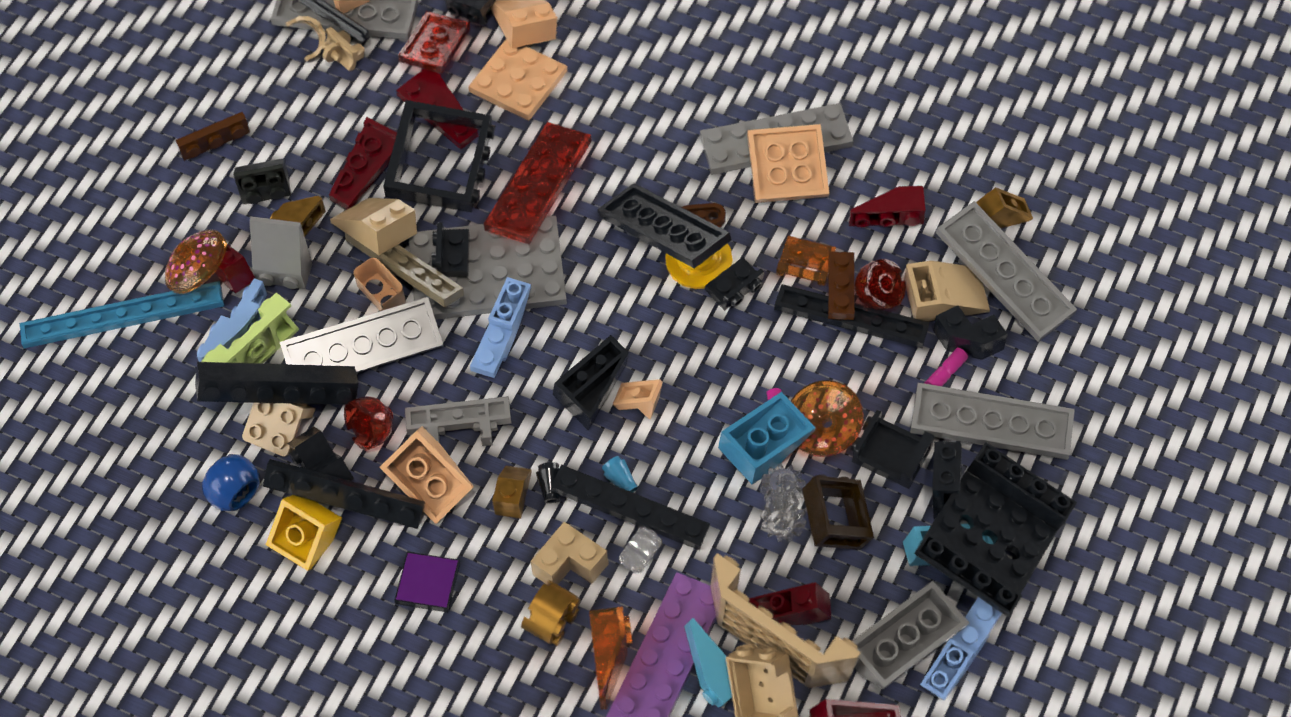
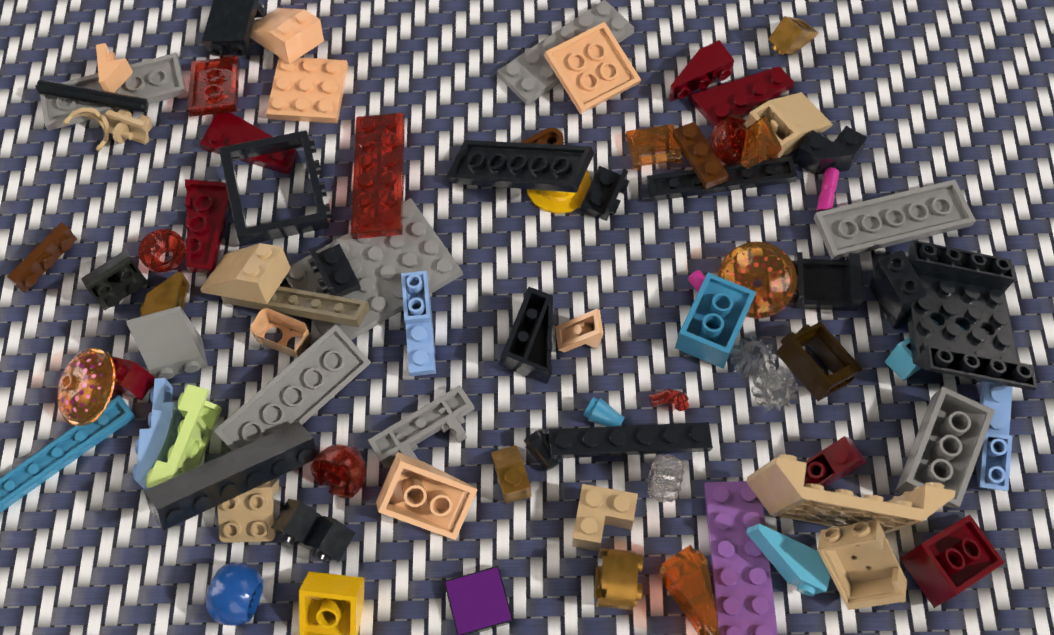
camera: 25 degrees left, 5 degrees up
black plate [262,459,425,529] -> none
light grey plate [936,201,1077,342] -> none
none -> clear red piece [138,229,186,273]
none -> clear red arm [649,388,689,411]
none -> dark red wing [689,66,794,132]
none -> clear orange slope [741,116,782,168]

